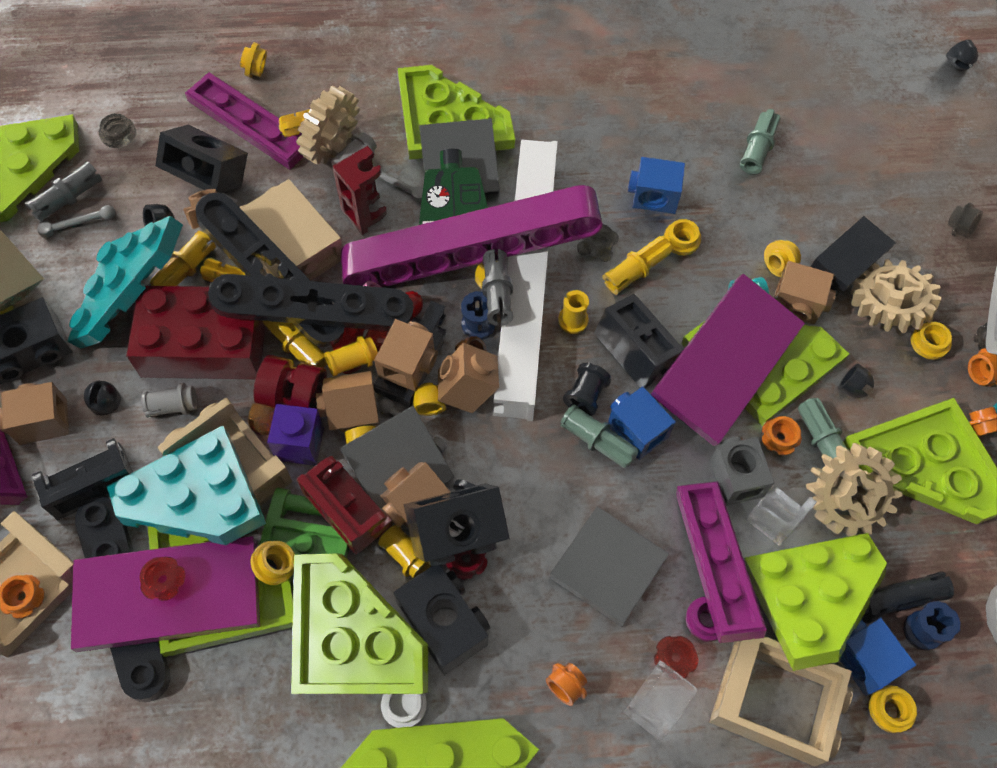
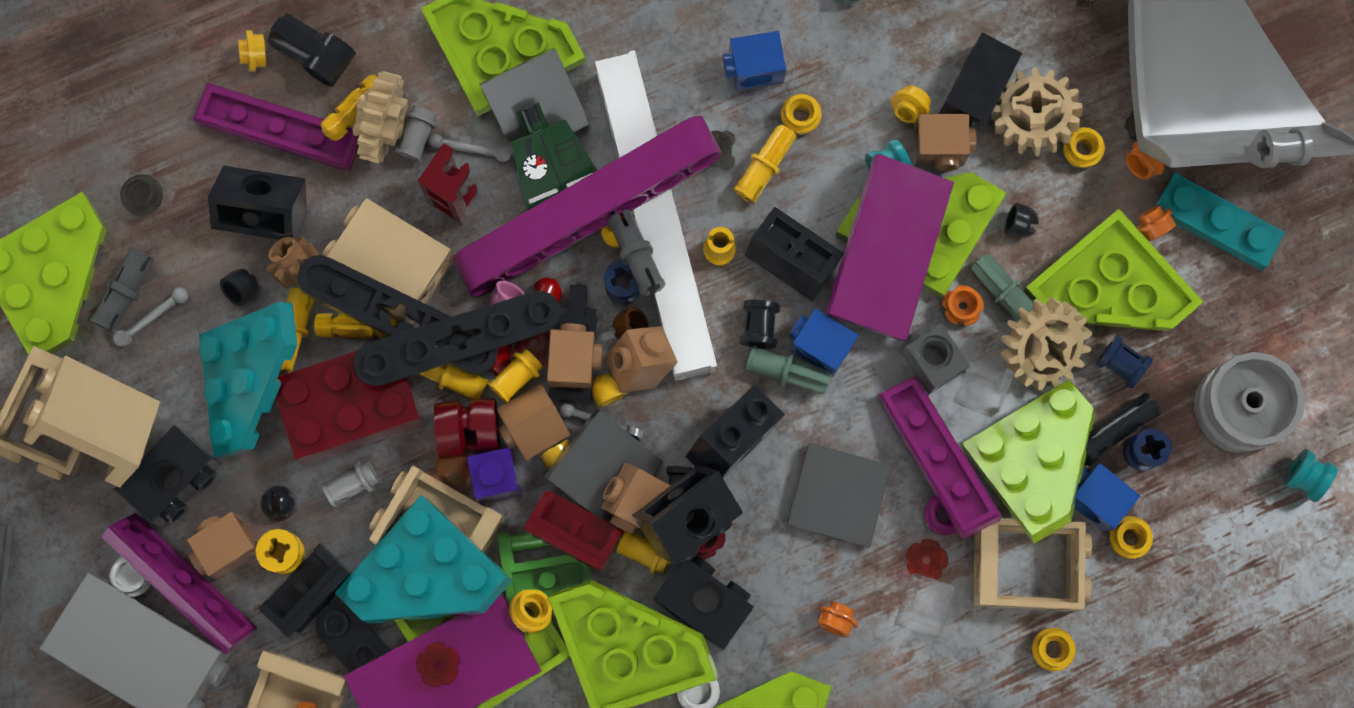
camera: 20 degrees left, 15 degrees up
none -> yellow wheel [256,529,305,575]
none -> black piece [267,13,356,87]
none -> black brick [685,385,785,479]
none -> dark blue bush [1096,334,1153,388]

